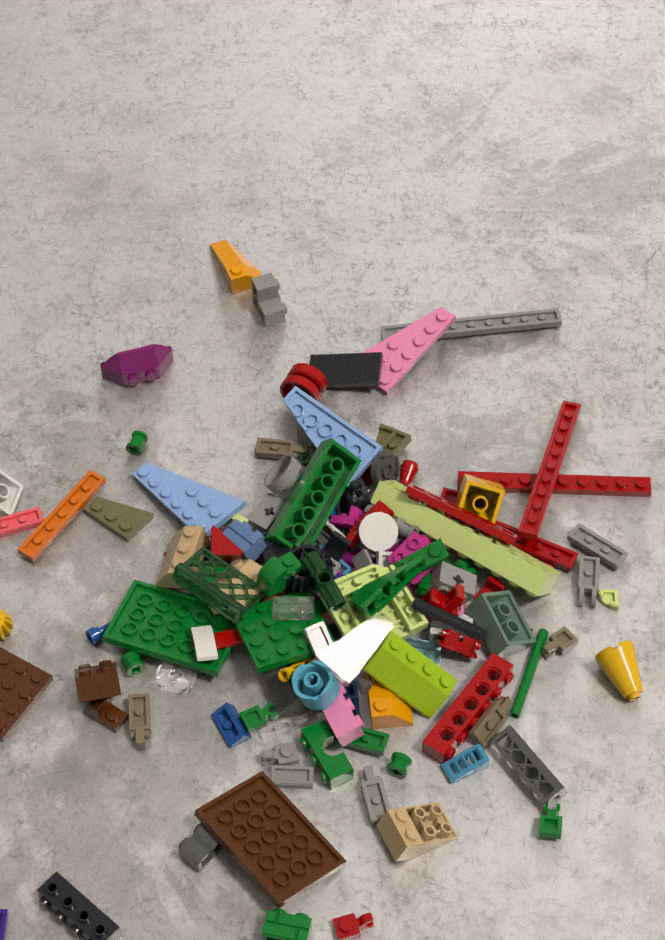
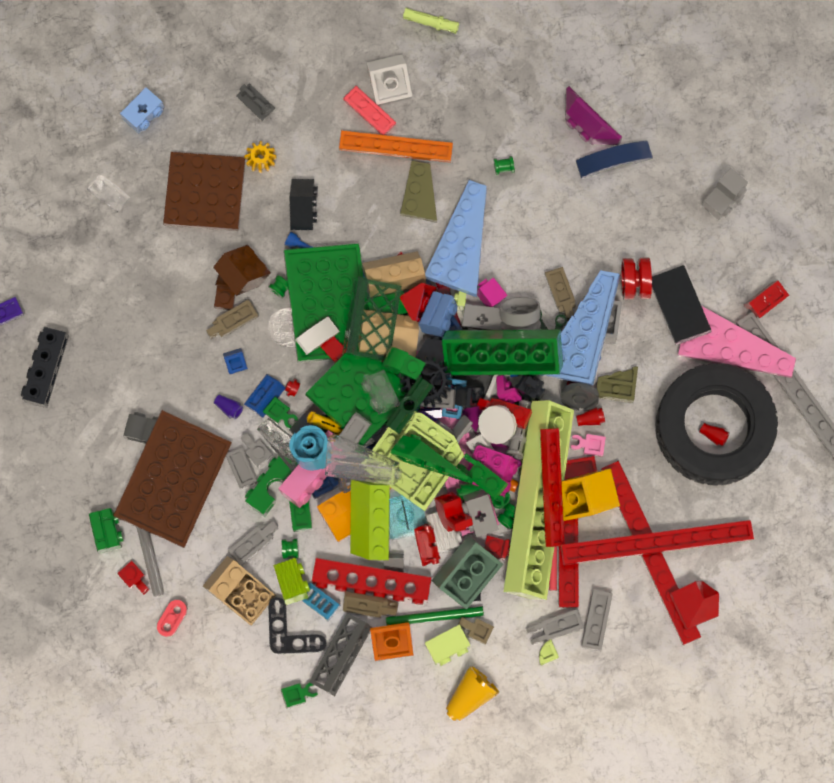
camera: 65 degrees right, 25 degrees up
light orange wedge [210,240,262,294] -> none
black axle [411,598,488,641] -> none
none -> light grey axle [136,527,164,597]
none -> coral plate [157,600,187,637]
none -> dark purple cone [214,394,243,419]
none -> blue slope [223,348,248,375]
none -> black beam [268,597,327,655]
none -> lime brick [273,558,310,605]
none -> red plate [285,378,301,397]
none -> black brick [289,179,318,230]
none -> orange slope [370,623,414,661]
none -> light grey slope [384,553,404,573]
none -> yellowish green brick [425,624,471,666]
none -> dark pink brick [477,277,508,307]
none -> bright pink plate [571,434,606,457]
none -> dark blue slope [576,141,653,179]
none -> black tyre [655,363,778,486]
none -> red slope [670,581,719,630]
none -> red cone [699,423,730,446]
none -> red hinge [743,280,790,318]

